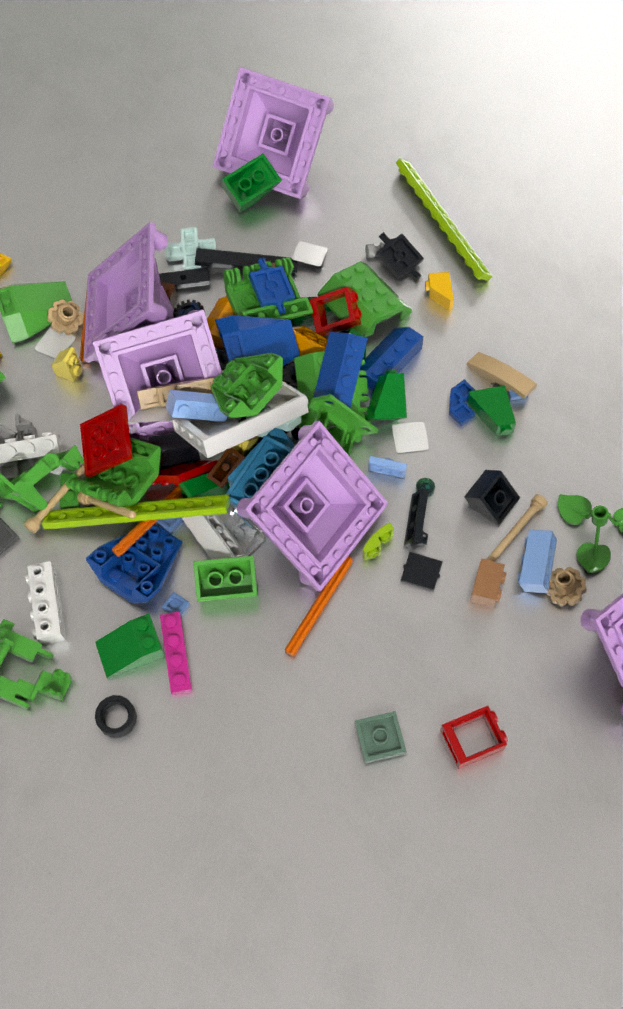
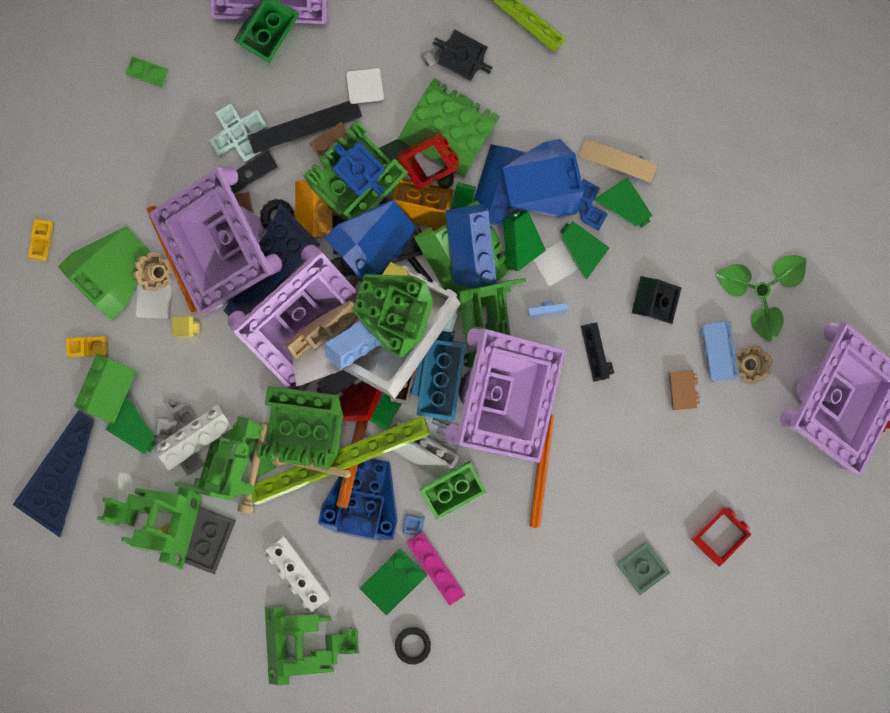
camera: 30 degrees left, 25 degrees up
red plate [80,404,133,477] -> none
lime slope [362,522,394,560] -> none
black piece [400,552,443,591] -> none
clear green tile [416,478,435,497] -> none
yellow slope [425,272,454,311] -> none
tan piece [486,494,548,562] -> none
none -> bright green plate [126,56,169,88]
none -> blue wedge [501,139,584,217]
none -> green slope [560,221,609,280]

